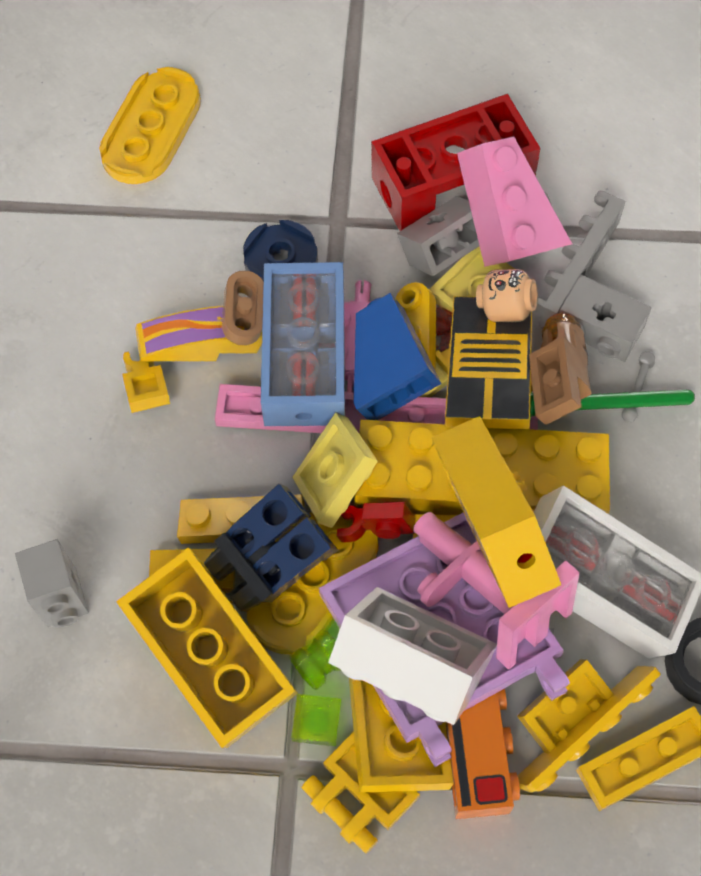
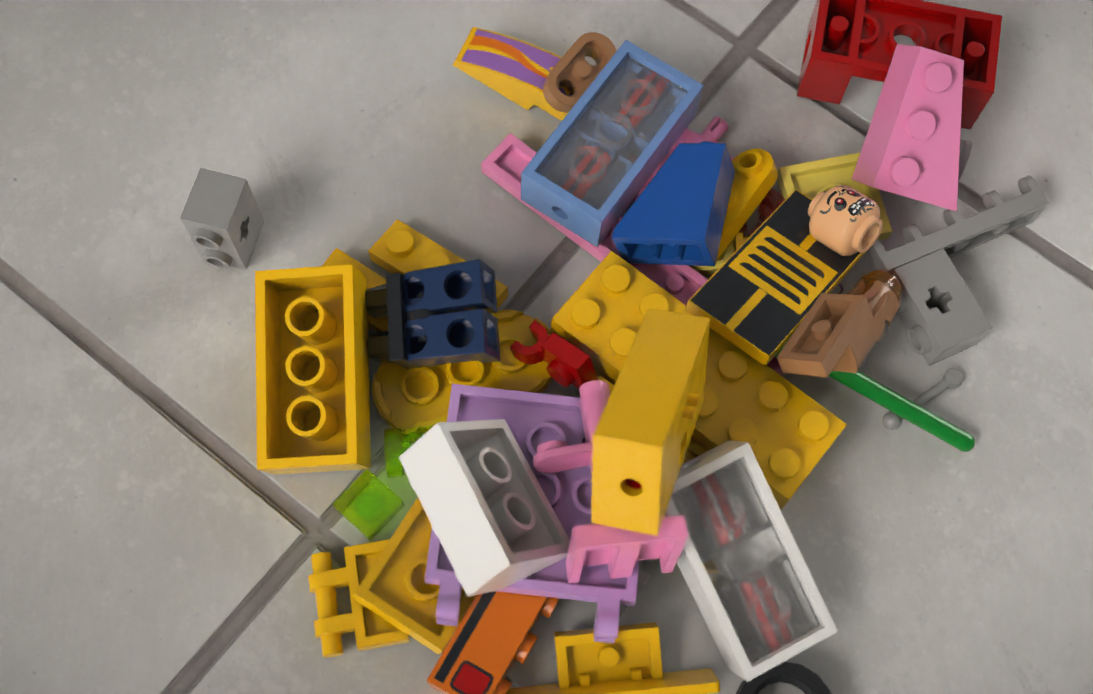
camera: 30 degrees right, 5 degrees up
yellow plate [122,351,170,413] -> none
dark blue plate [243,220,318,282] -> none
light yellow plate [292,412,378,528] -> none
light grey brick [397,196,479,276] -> none

